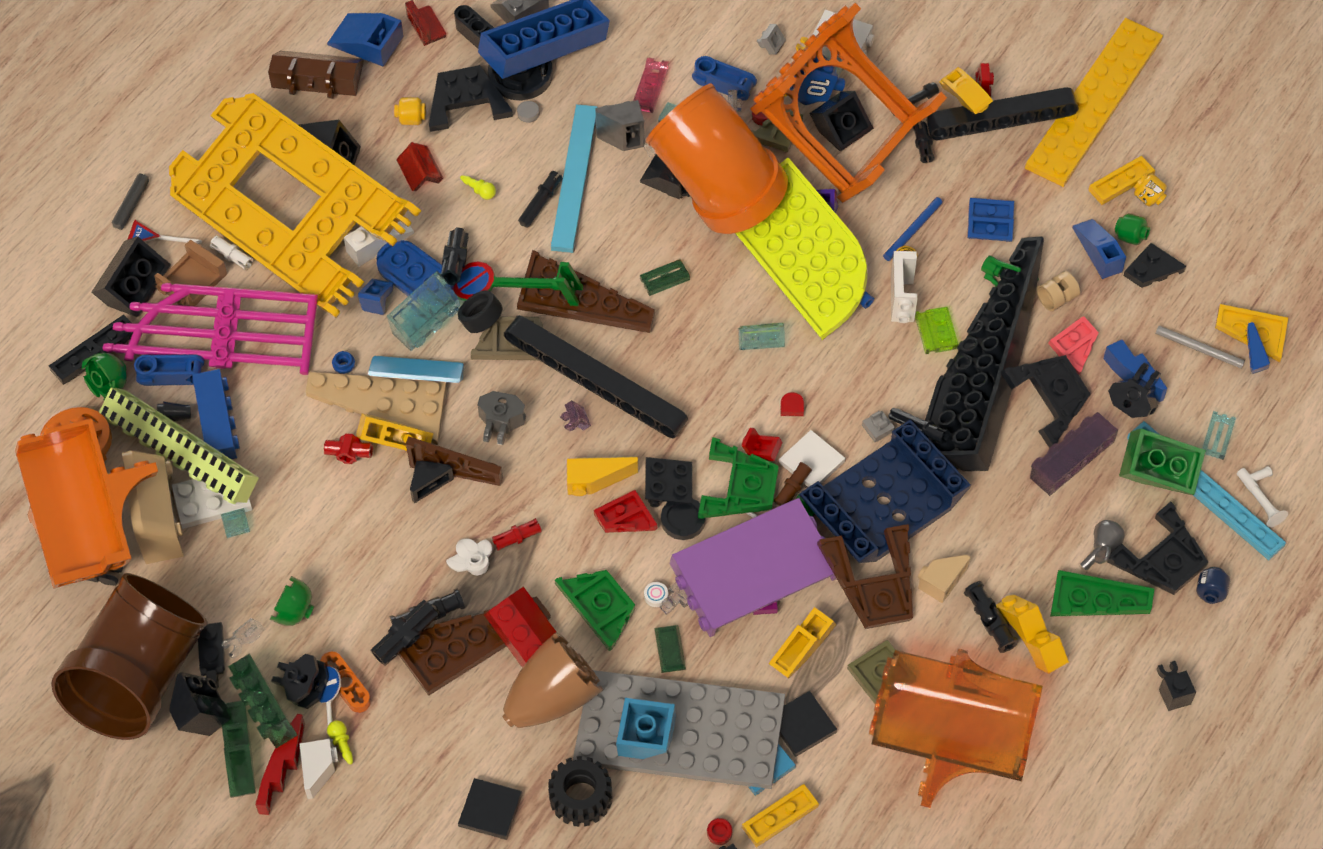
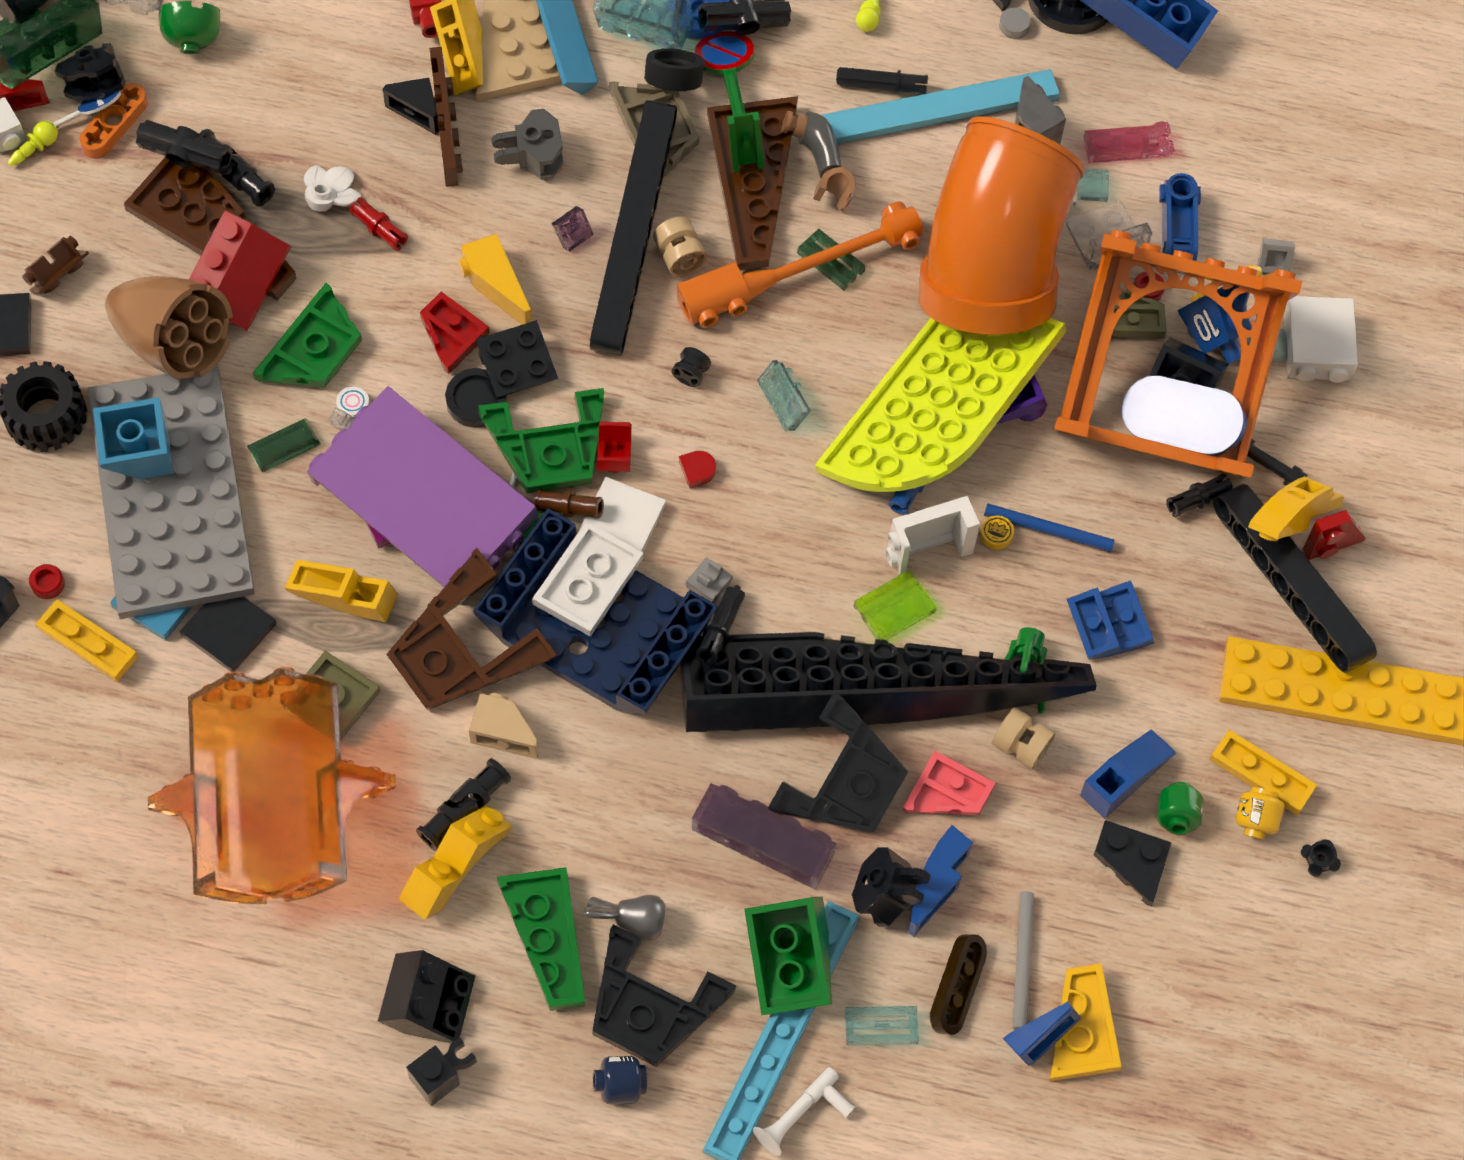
camera: 65 degrees right, 5 degrees up
none -> reddish brown hinge [22,235,90,294]
none -> black slope [378,950,475,1043]
none -> white plate [533,521,644,637]
none -> tan wheel [653,216,707,277]
none -> black wheel [671,347,711,387]
none -> orange bar [677,201,923,328]
none -> piece [781,111,856,211]
none -> dark brown plate [929,934,987,1035]
none -> tile [1122,376,1247,456]
none -> black plate [1301,839,1341,877]

